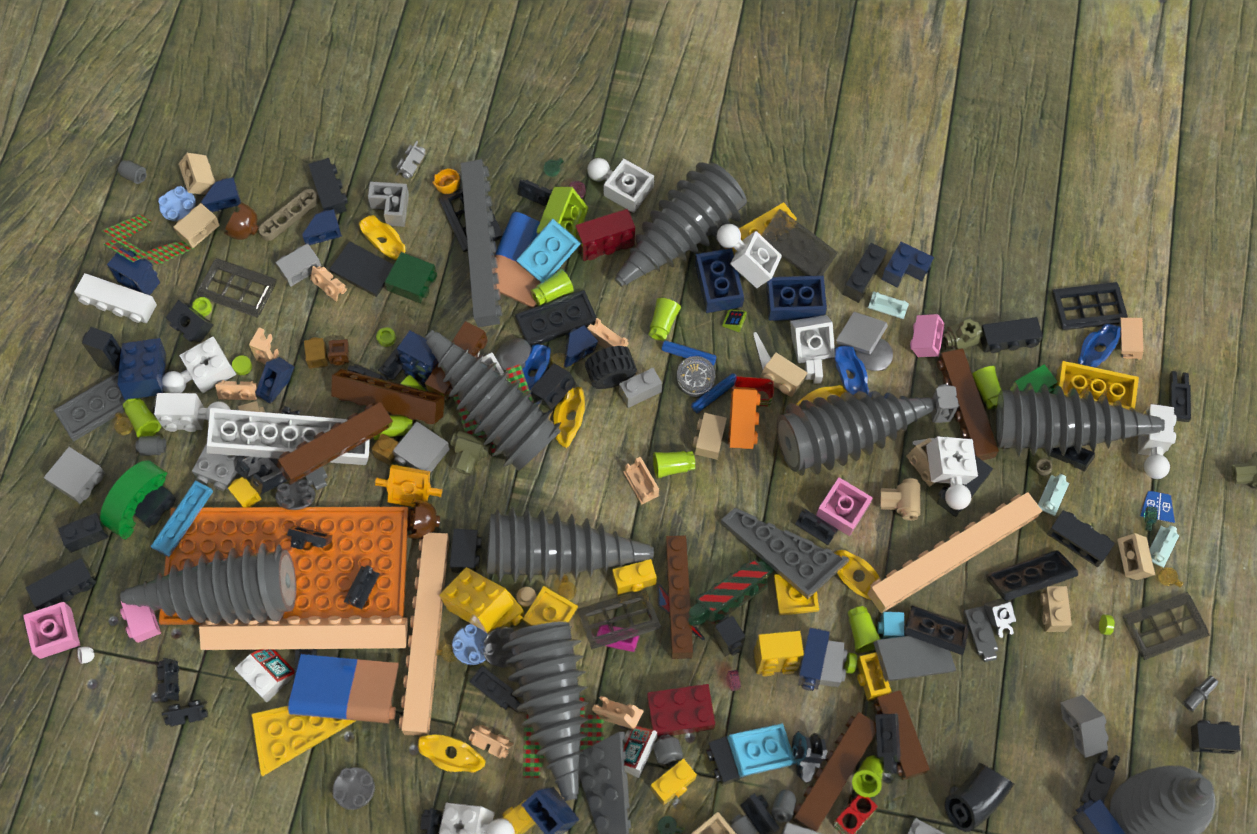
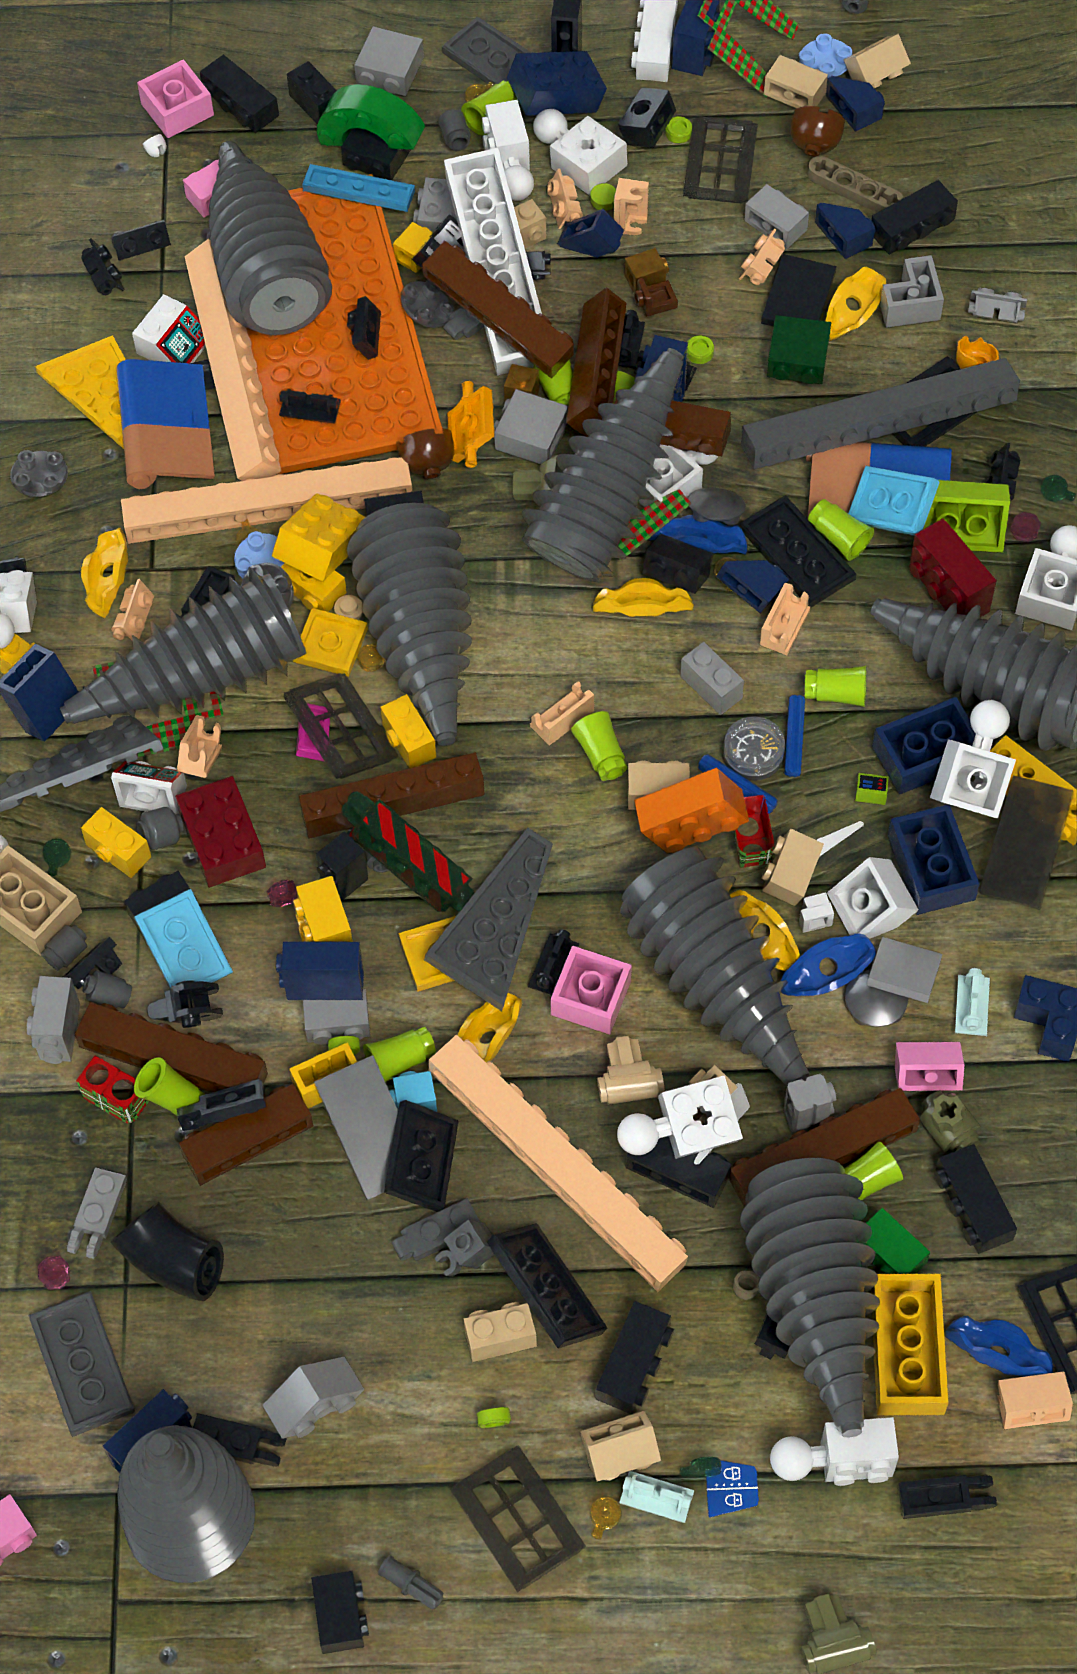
camera: 80 degrees right, 5 degrees down
black tyre [585,346,637,389] -> none
black brick [843,243,887,303] -> none
light aqua hinge [1038,474,1069,516] -> none

